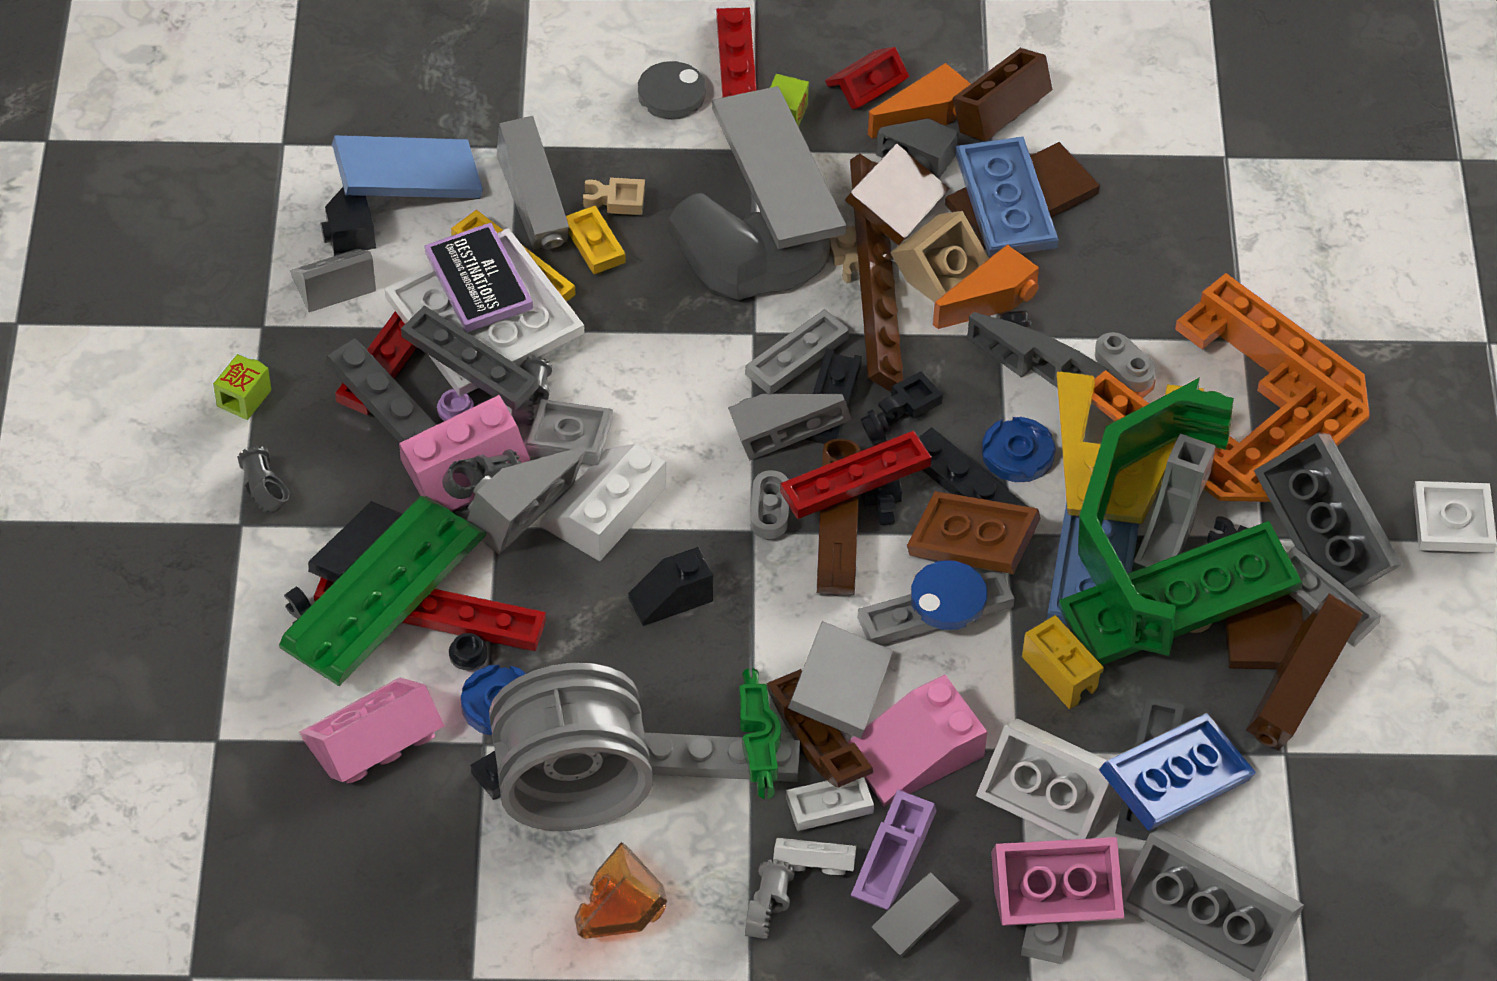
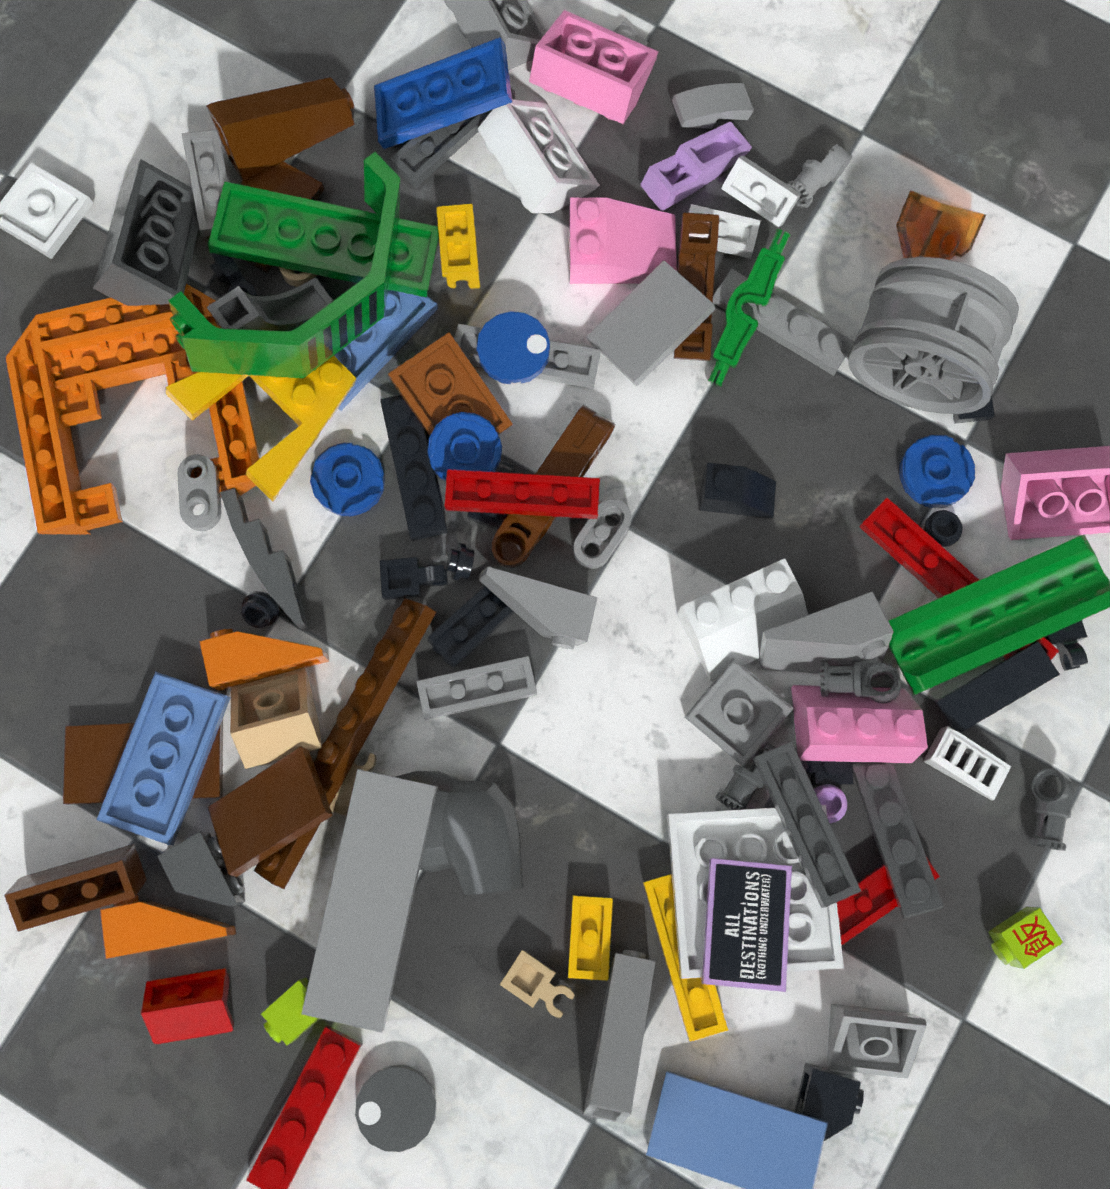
camera: 150 degrees left, 25 degrees up
none -> blue tile [427,412,502,481]
none -> white slope [923,726,1011,800]

